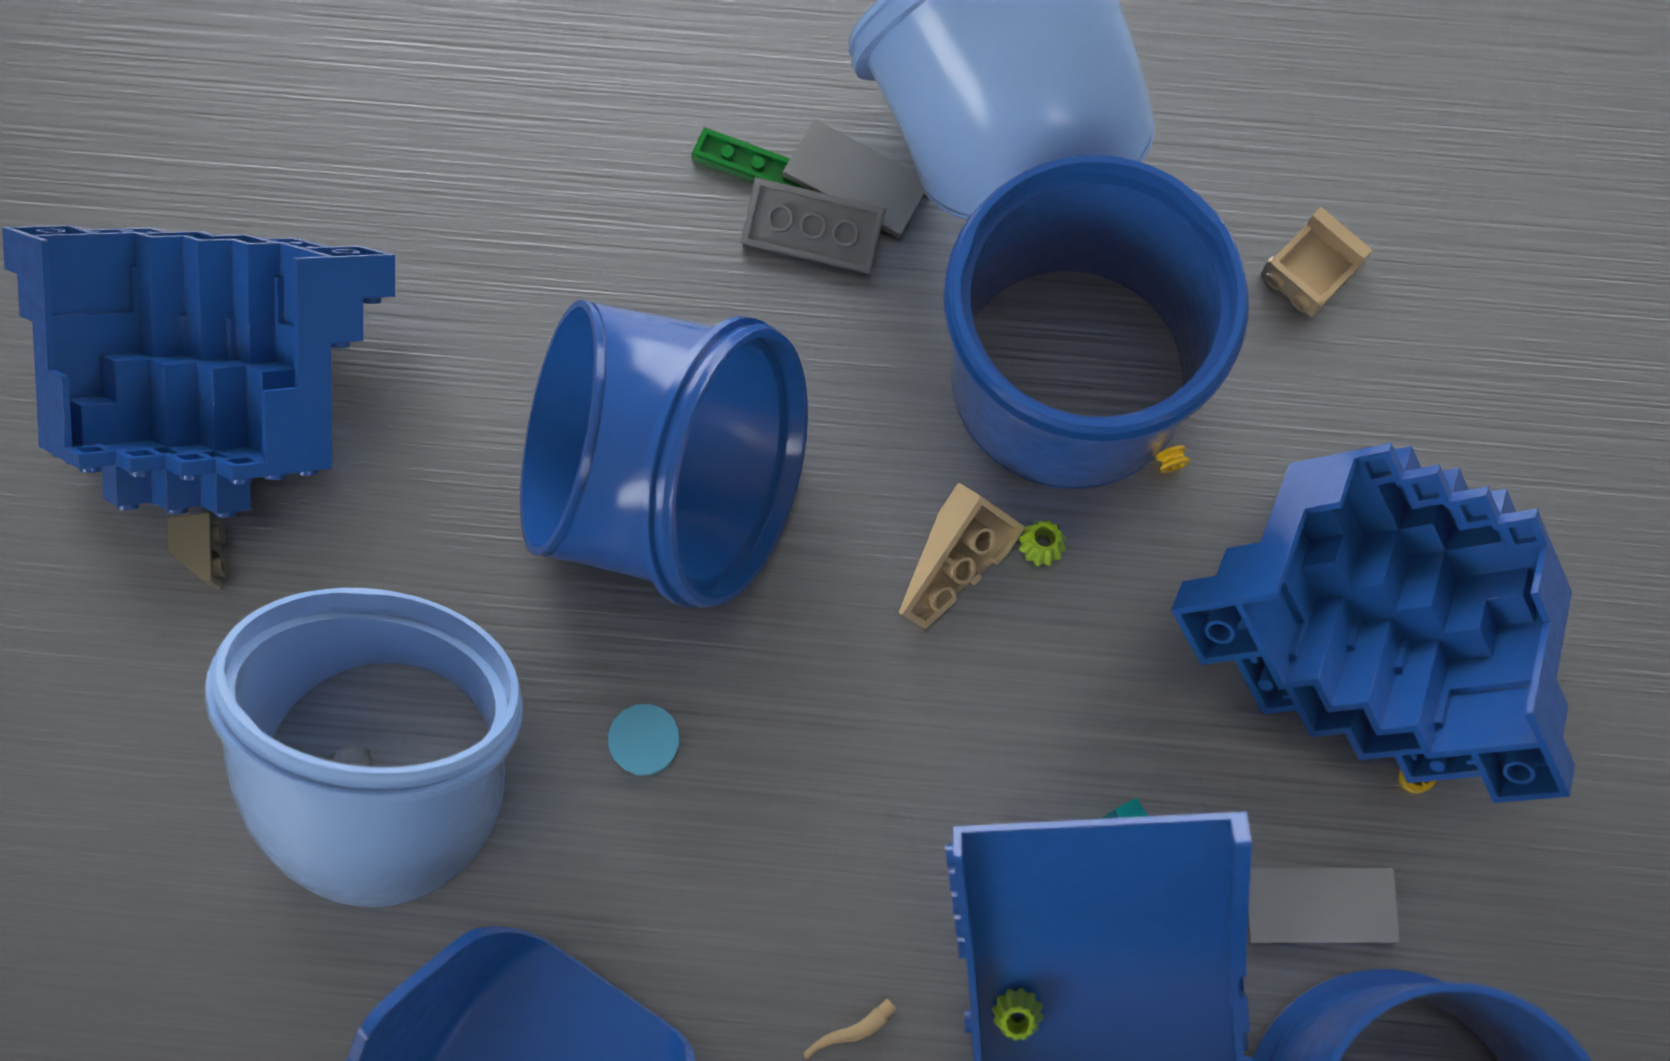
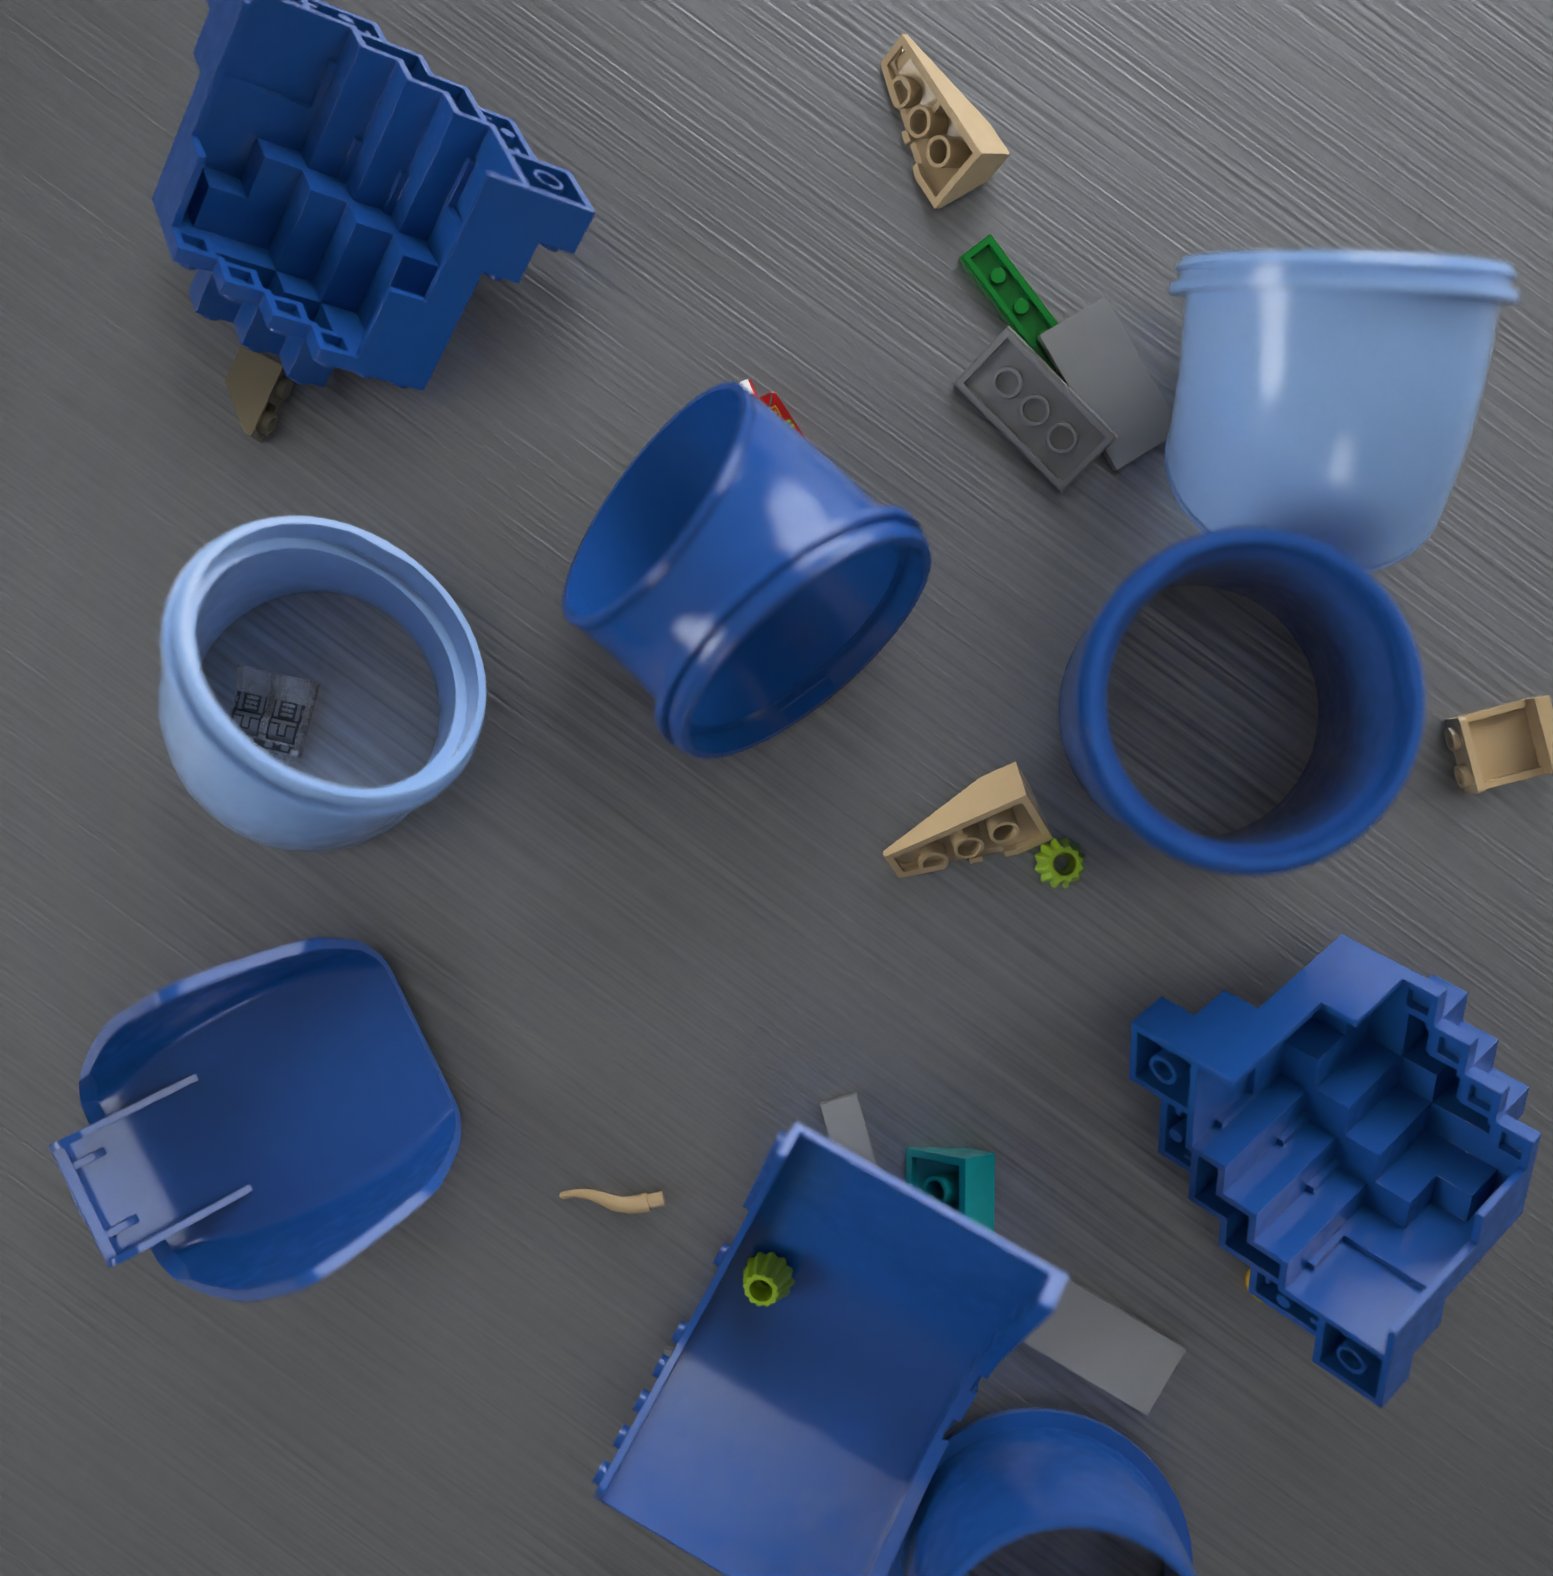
camera: 30 degrees right, 15 degrees up
medium azure tile [608,704,680,776] -> none
none -> tan wedge [880,34,1010,209]

